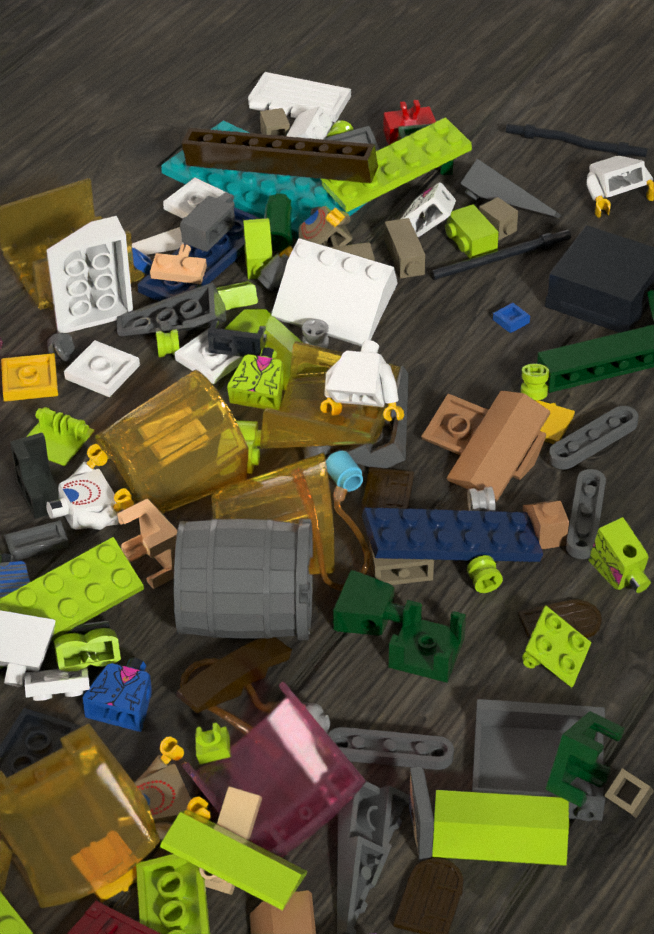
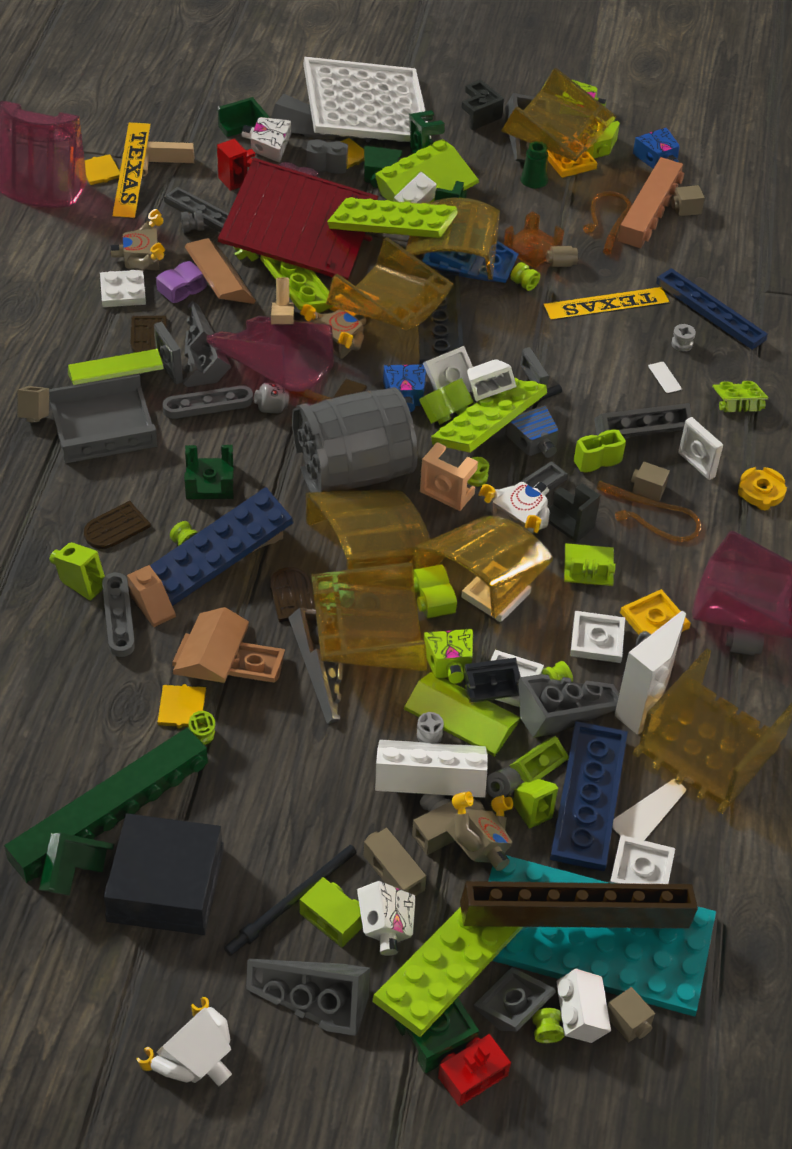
camera: 155 degrees right, 5 degrees up
blue tile [128,247,153,275] -> none
light nougat plate [150,244,207,284] -> none
lime slope [160,810,307,911] -> none
dark grey hinge [180,192,235,252] -> none
lime tile [195,723,231,764] -> none
white hinge [248,72,351,122] -> none
dark green plant [263,193,293,251] -> none
clear orange piece [290,468,370,591] -> none
white torso [320,340,404,421] -> none
dark green torso [333,570,405,636] -> none
light grey wheel [467,486,495,511] -> none
dark tan brick [479,197,518,241] -> none
blue tile [493,303,530,333] -> none
black bar [506,124,648,157] -> none
lime hinge [522,606,592,688] -> none
dark green panel [545,711,625,807] -> none
dark grey plate [549,406,639,469] -> none

